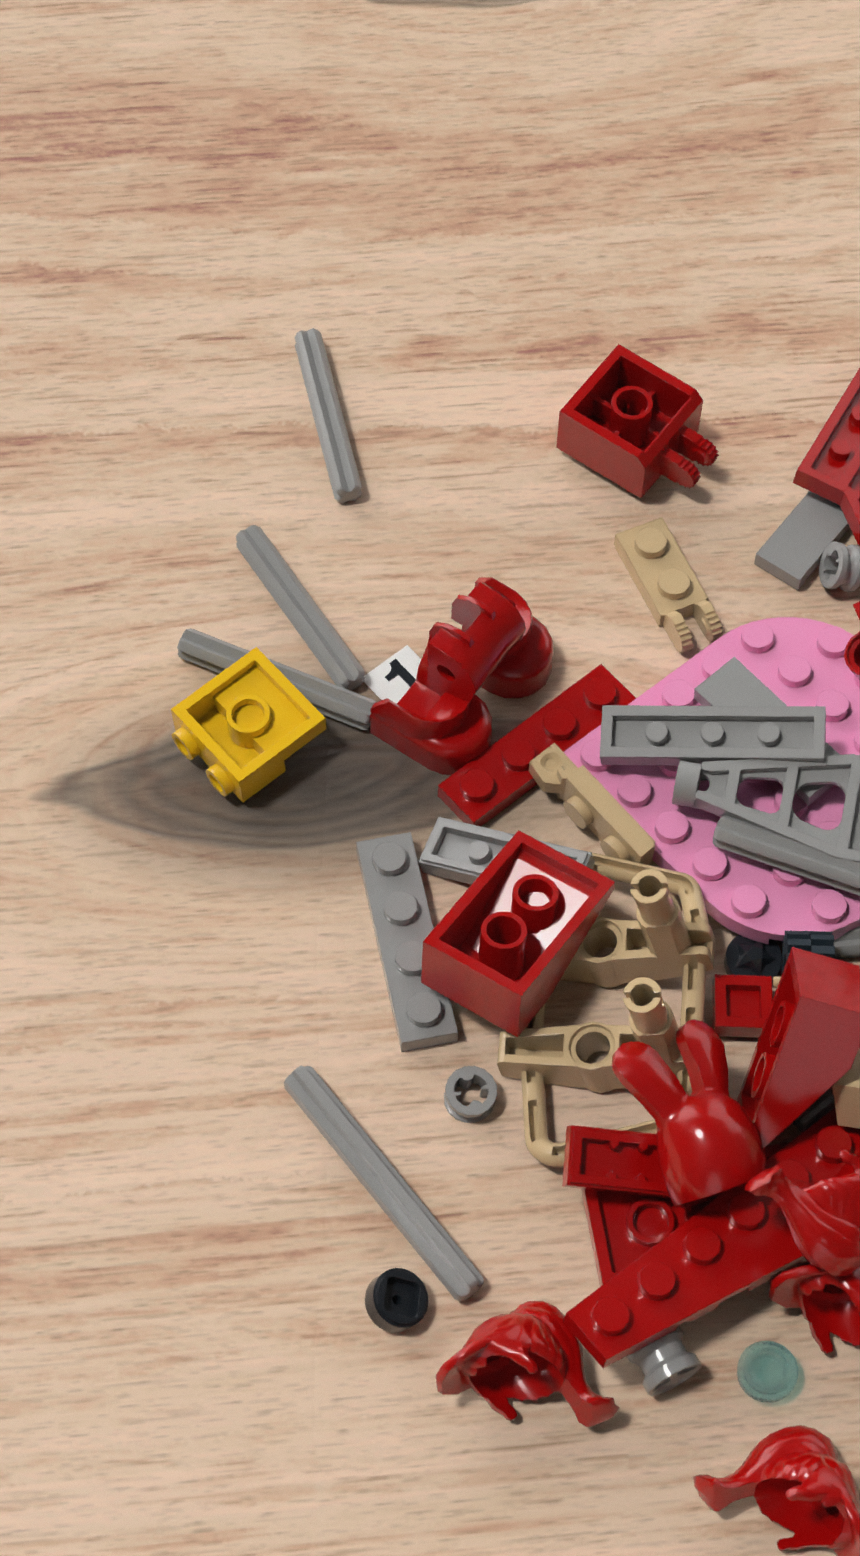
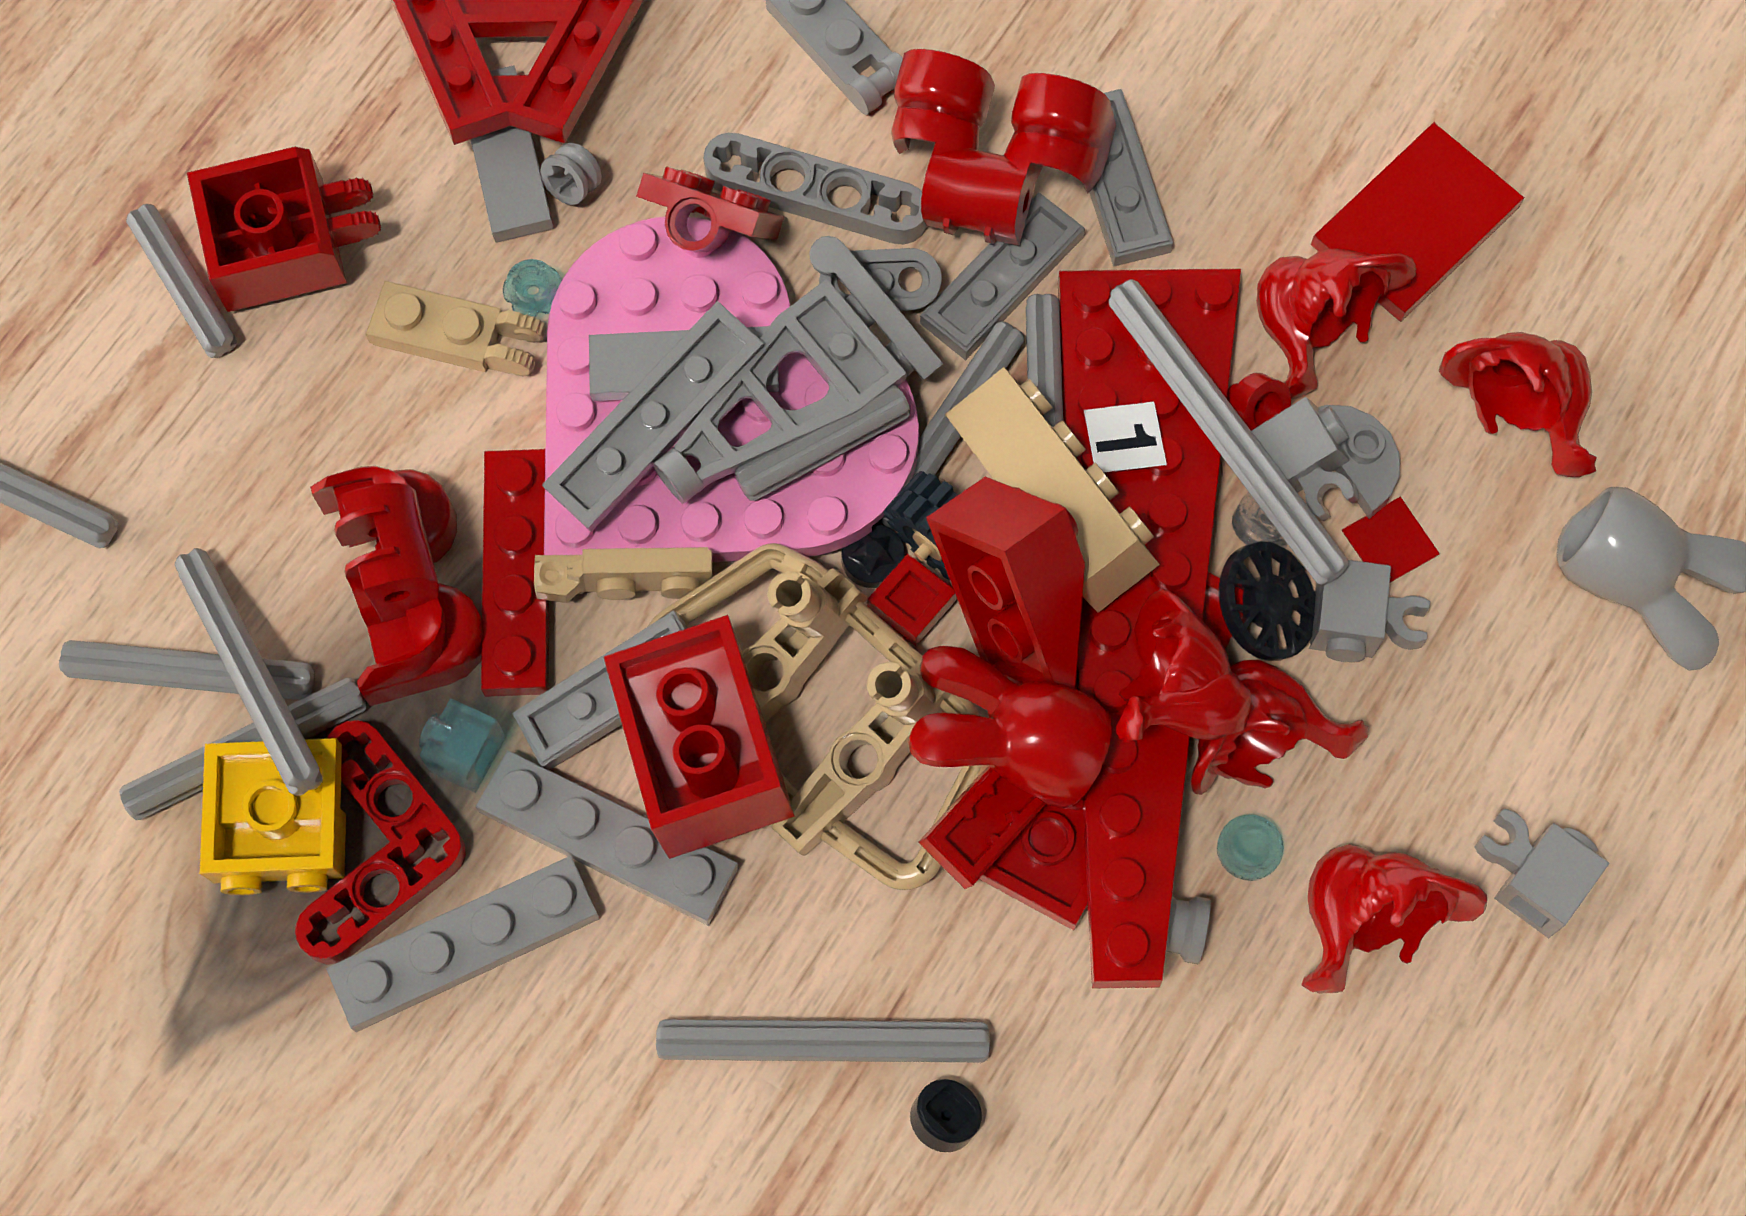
camera: 50 degrees left, 10 degrees up
white sticker [364,645,421,704] -> none
red piece [436,1301,619,1427] -> none
light grey bush [444,1066,497,1123] -> none
none -> light grey axle [126,204,237,358]
none -> light grey axle [175,548,323,796]
none -> red beam [295,720,466,965]
none -> light grey plate [326,856,599,1032]
none -> clear light blue plate [419,698,506,793]
none -> clear light blue plate [503,259,562,317]

